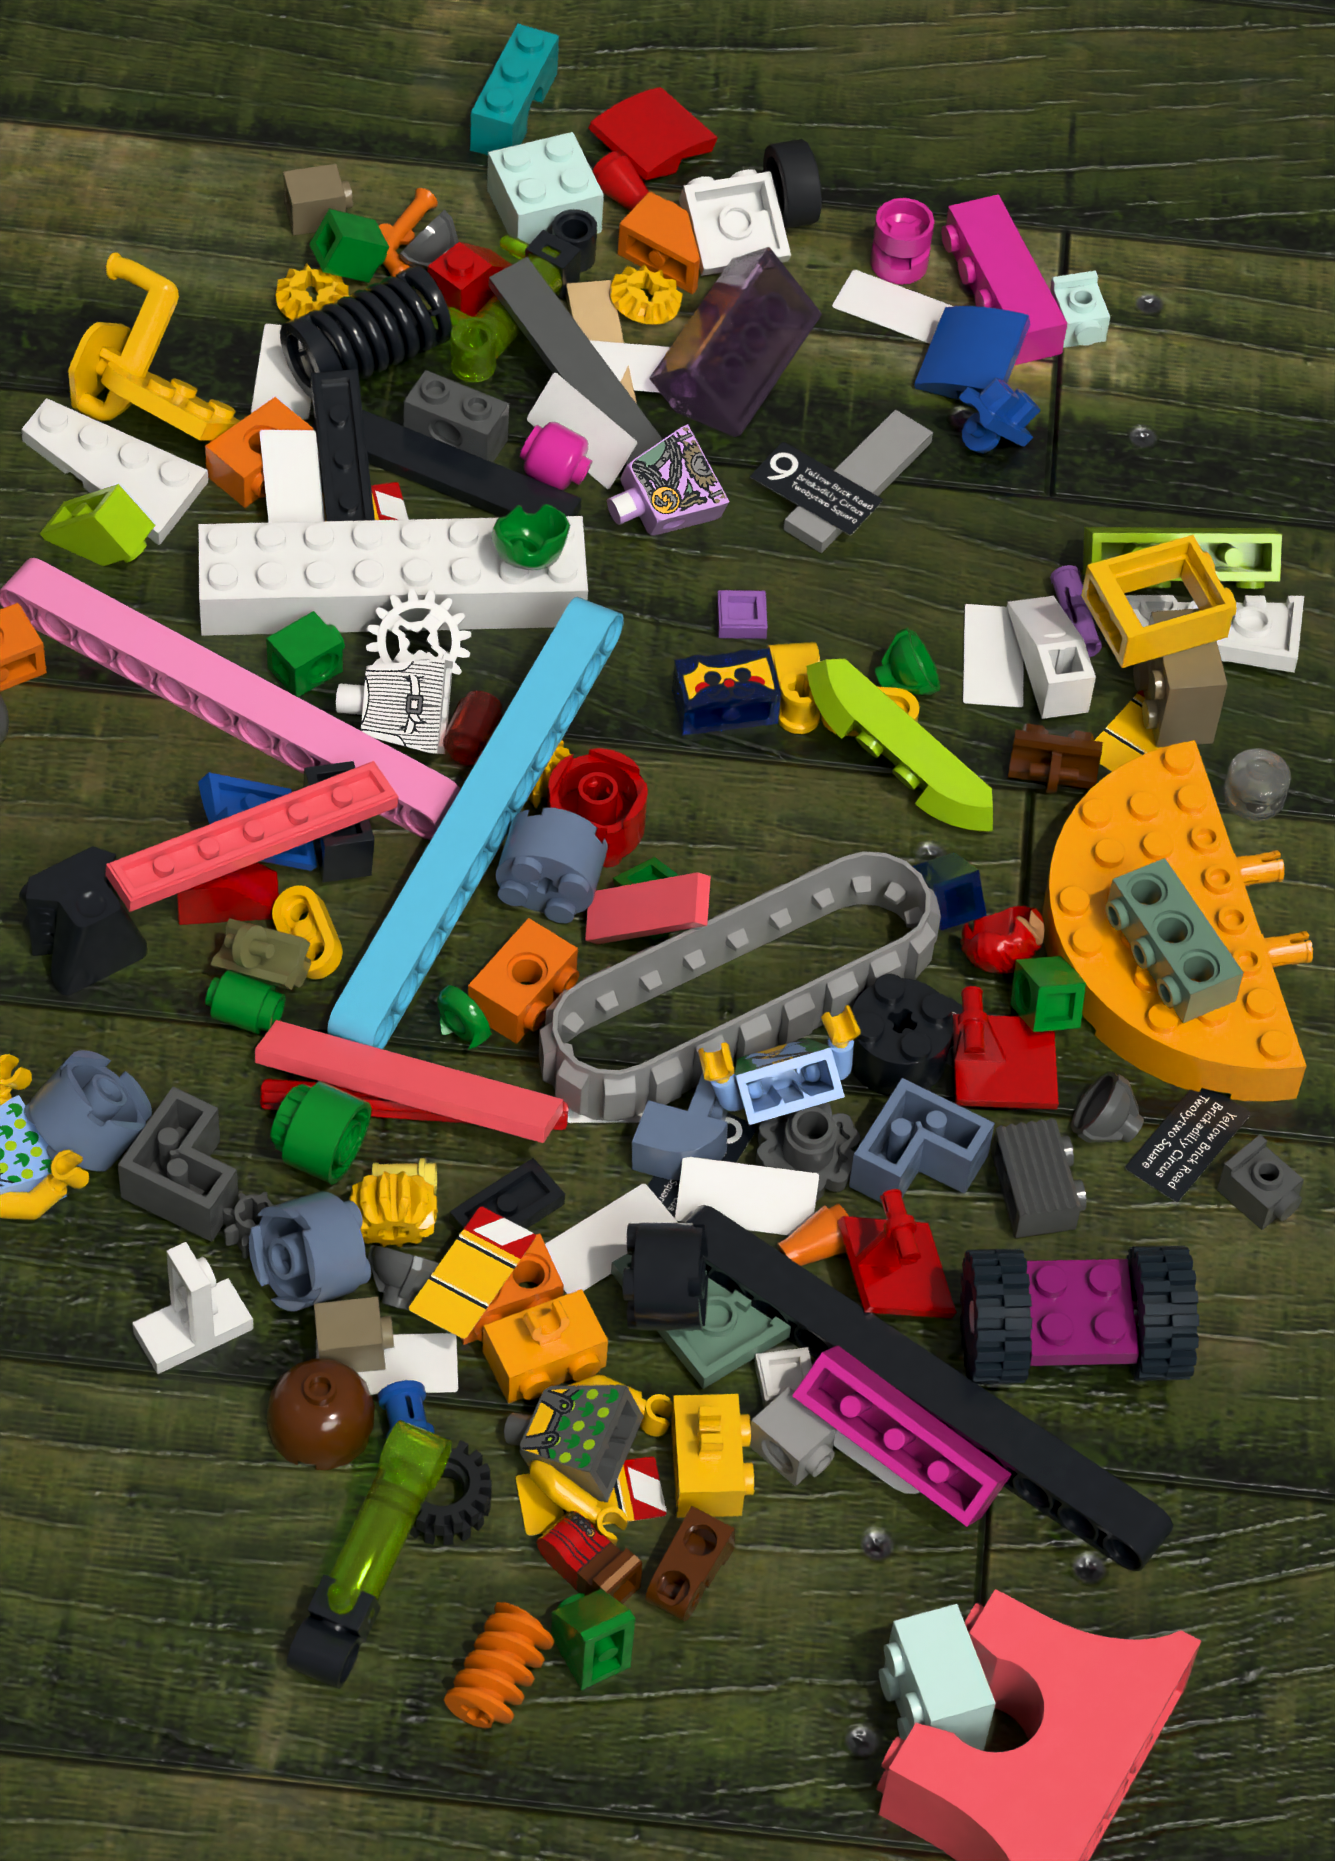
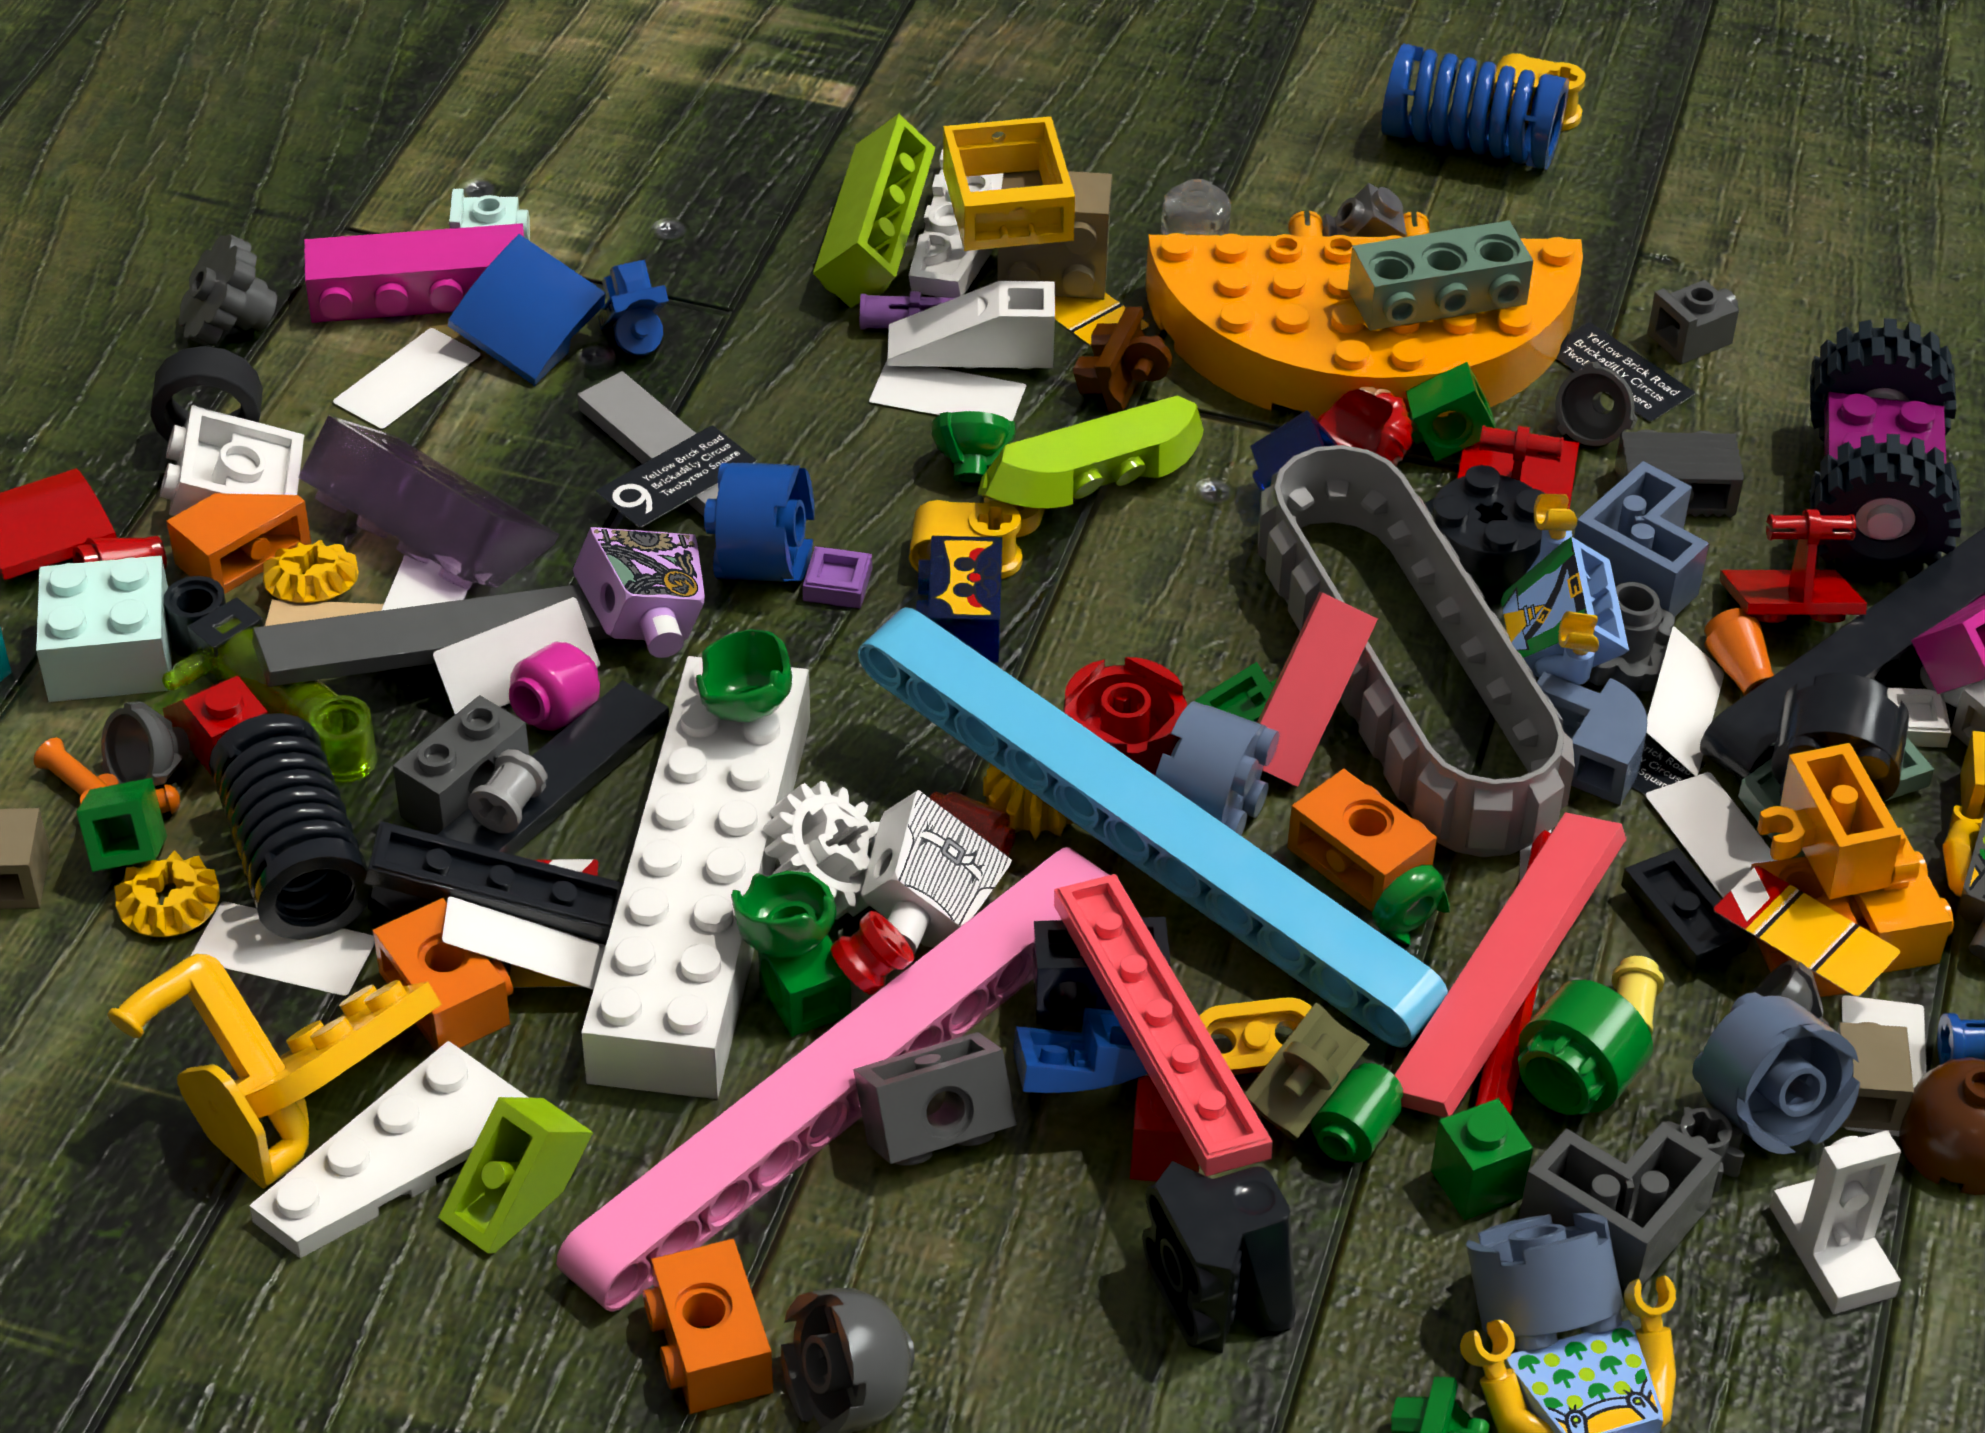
camera: 75 degrees left, 10 degrees down
yellow gear [349,1171,438,1248] -> none
dark pink wheel [870,198,935,285] -> none
none -> dark grey plant [179,234,277,346]
none -> light grey bush [467,749,548,833]
none -> blue brick [704,463,814,582]
none -> green hair [731,870,837,959]
none -> red wheel [831,911,914,995]
none -> dark grey brick [853,1032,1016,1165]
none -> flat silver brick [1322,183,1407,237]
none -> green brick [1430,1098,1533,1221]
none -> light orange brick [1757,743,1902,900]

